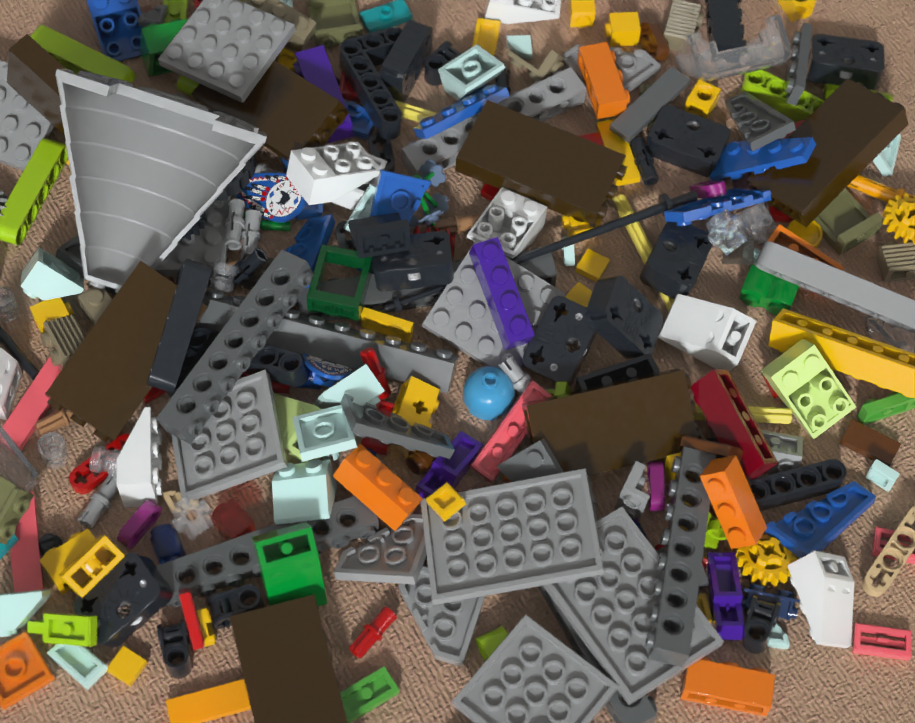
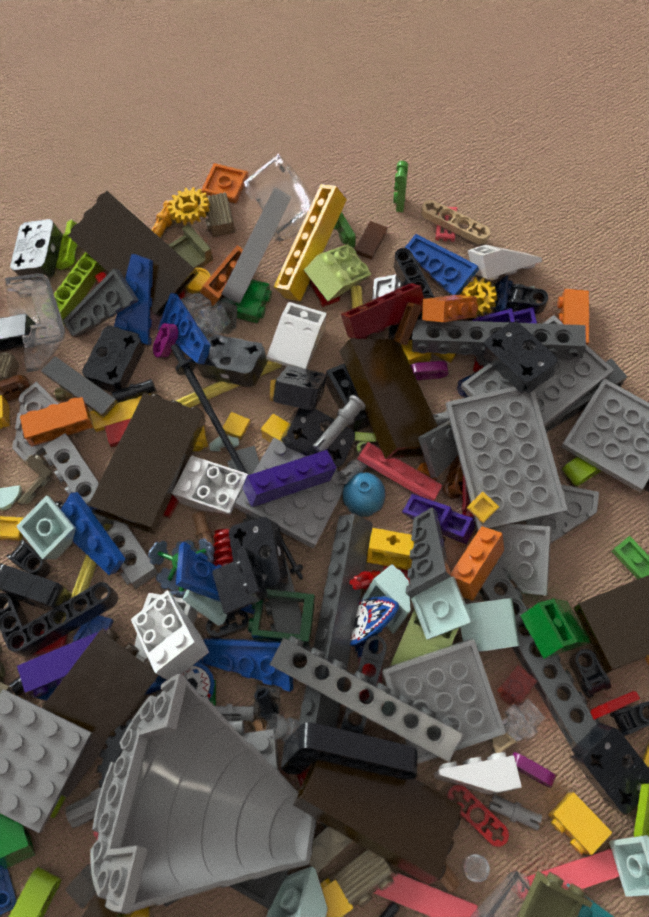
camera: 90 degrees left, 5 degrees up
black piece [39,533,63,556] -> none
yellow brick [59,535,125,597] -> none
clear wheel [90,445,121,477] -> none
clear blue brick [150,524,186,565] -> none
yellow tile [197,608,216,647] -> none
red axle [349,606,397,659] -> none
yellow tile [361,307,414,343] -> none
black beam [368,132,395,172] -> none
light grey bracket [614,461,650,521] -> none
yellow brick [684,79,721,120] -> none
dark grey wing [785,22,813,106] -> none
coral tile [852,623,912,661] -> none
light aqua tile [866,459,900,492] -> none
none -> light grey pin [313,395,366,452]
none -> black axle [484,322,557,394]

